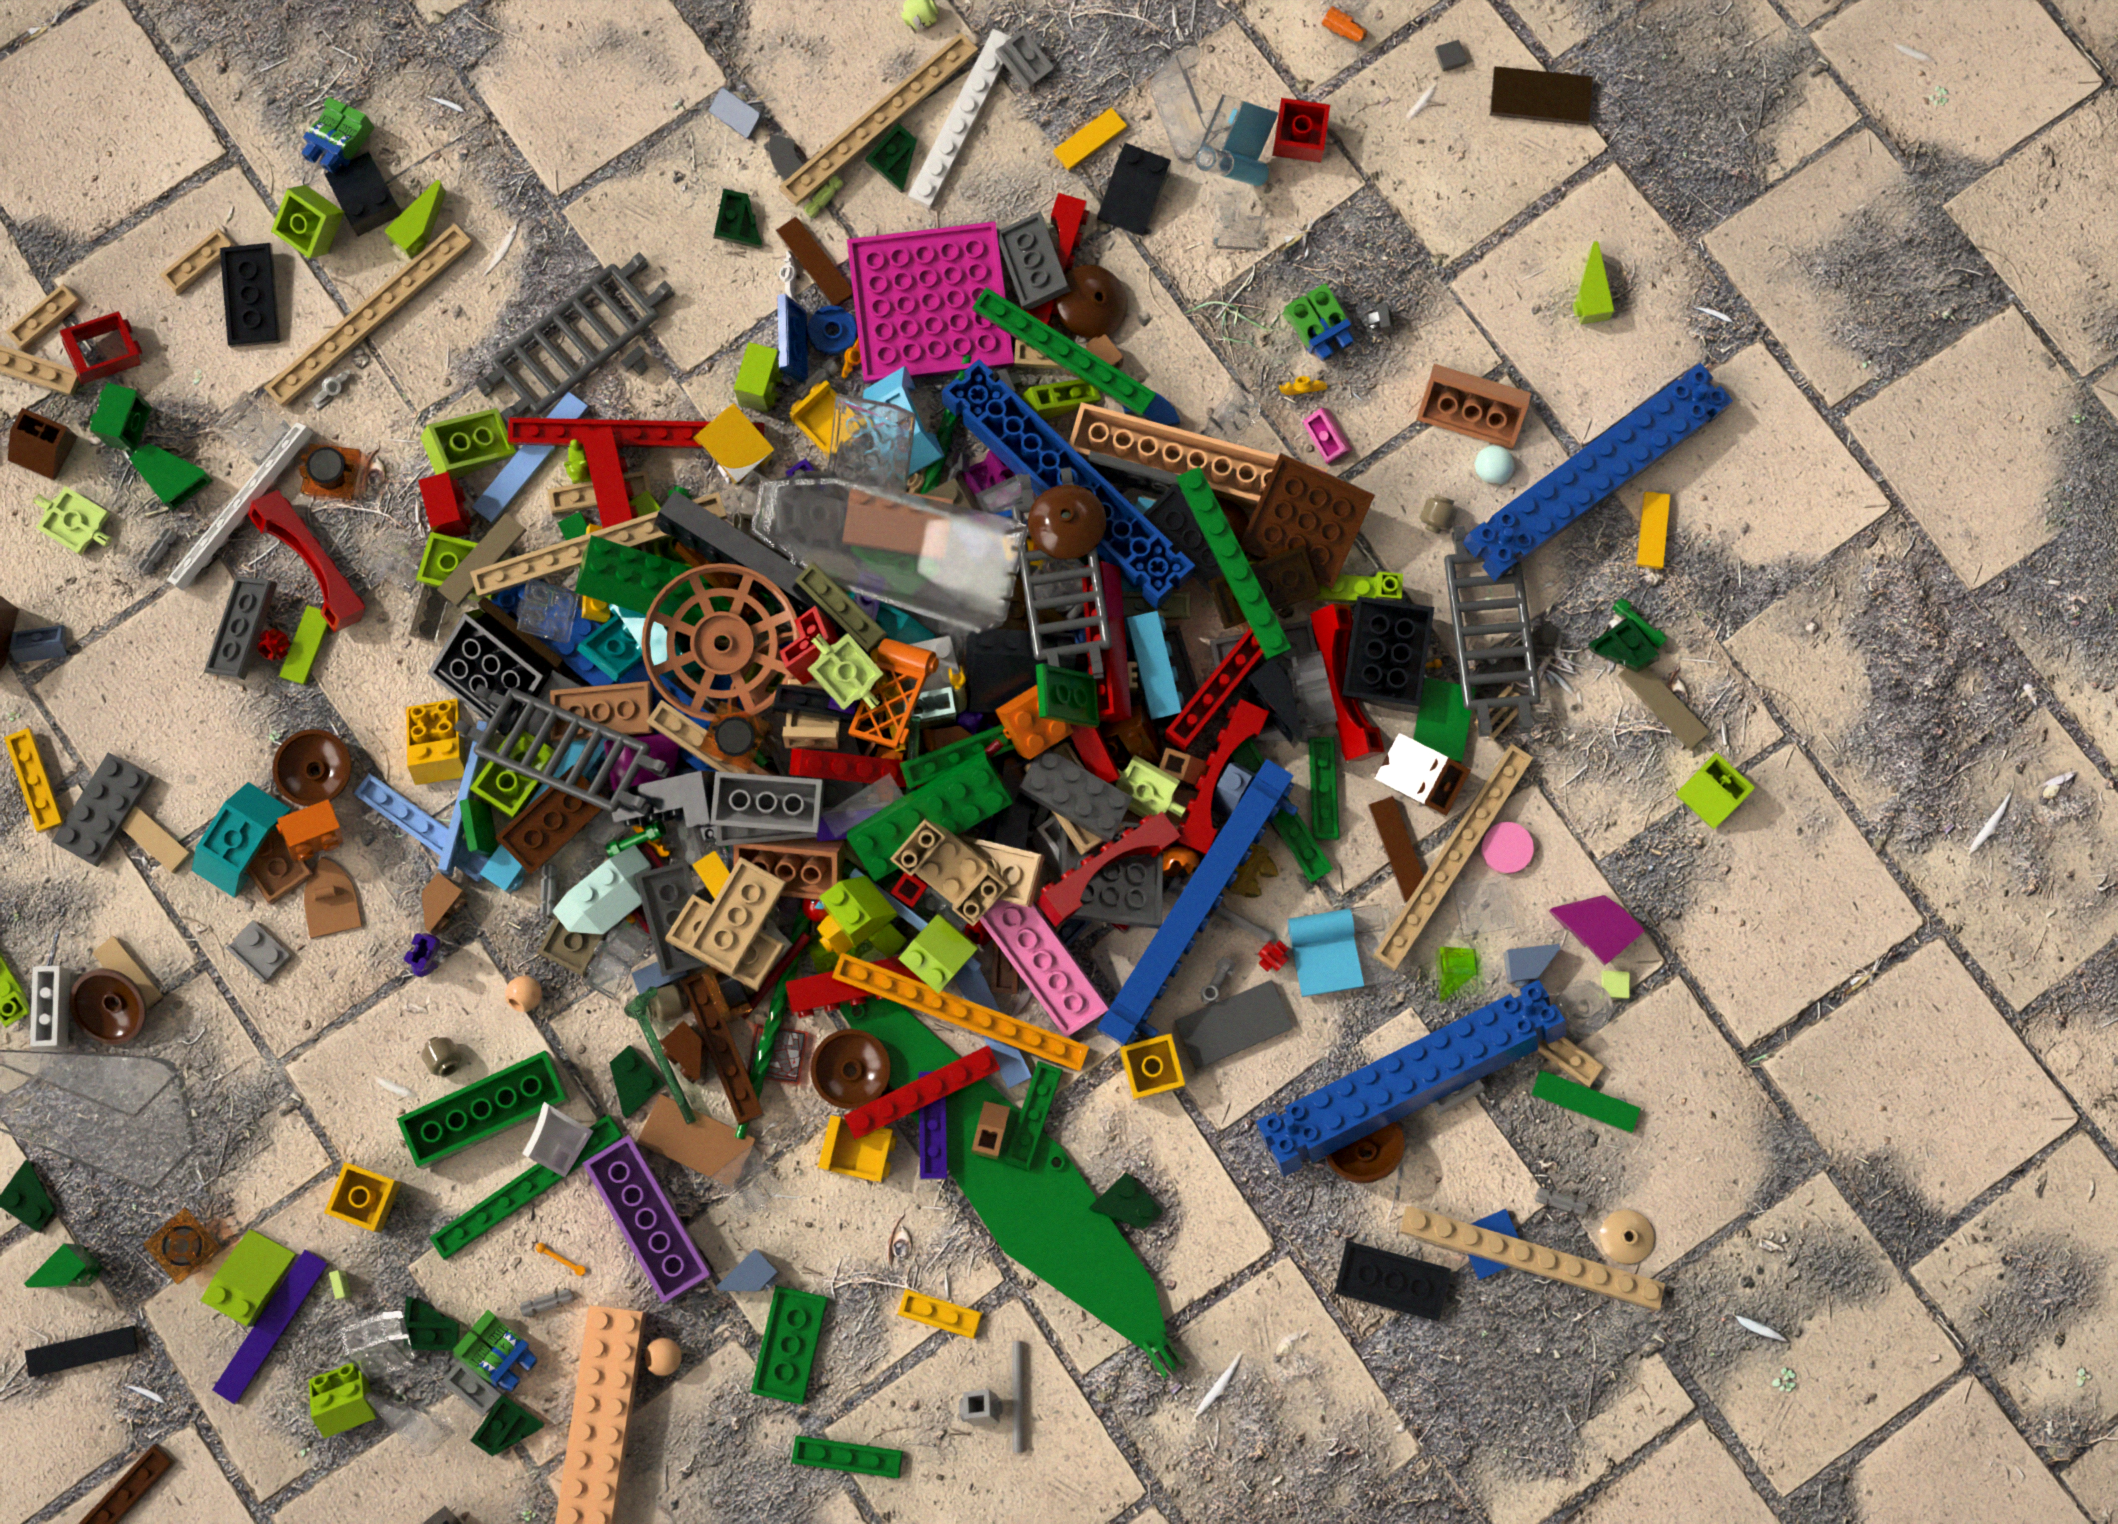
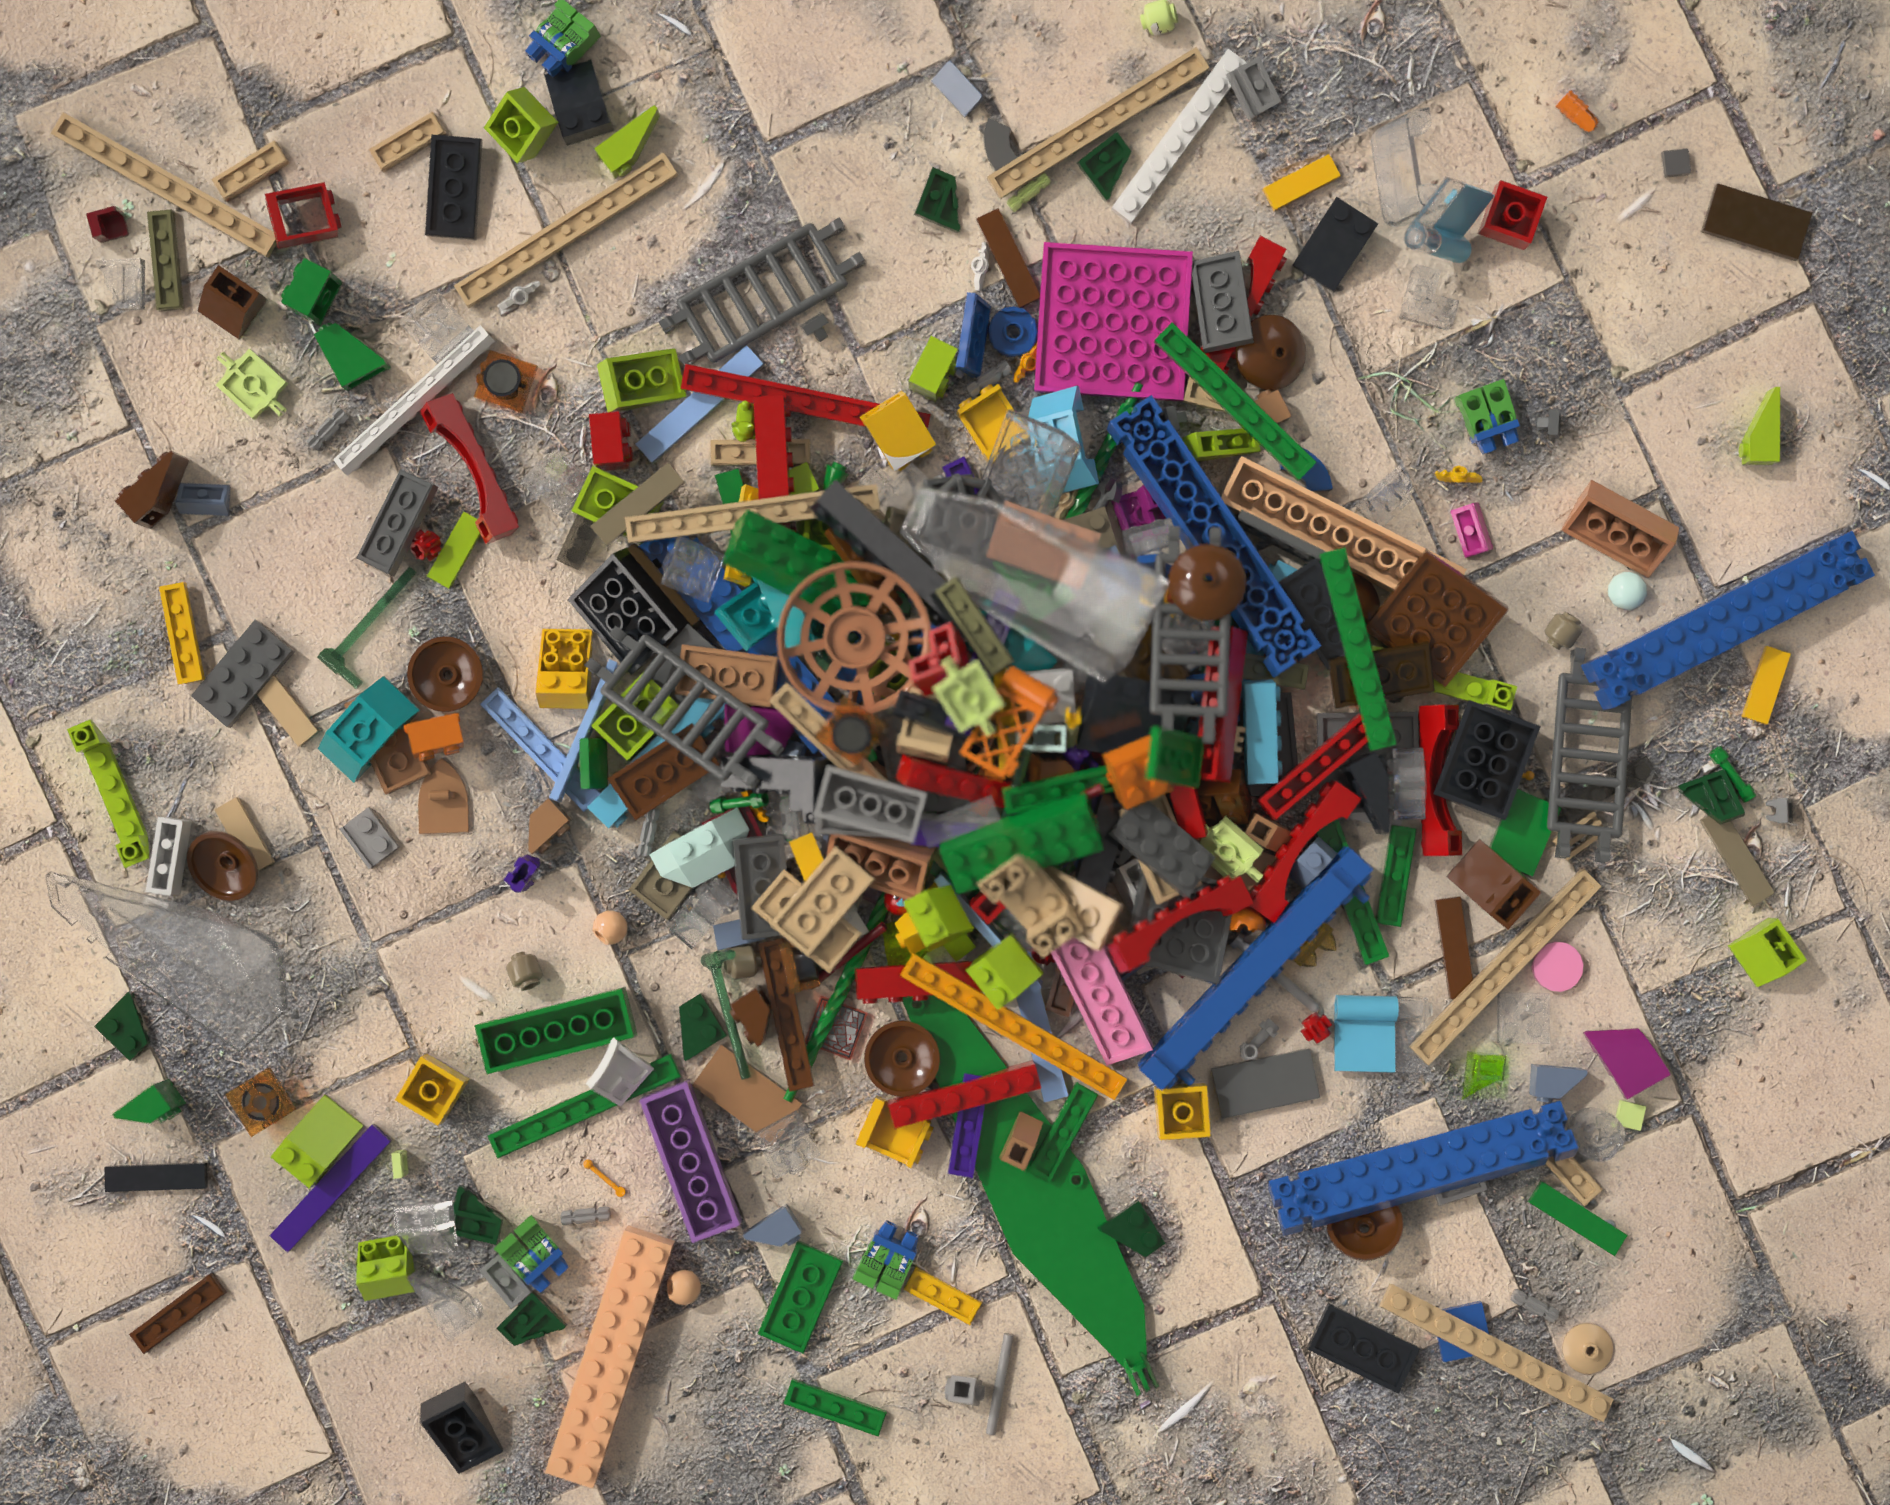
camera: 10 degrees right, 10 degrees up
none -> clear green bar [317,566,417,689]
none -> hips [852,1220,919,1300]
none -> tile [1766,798,1793,823]

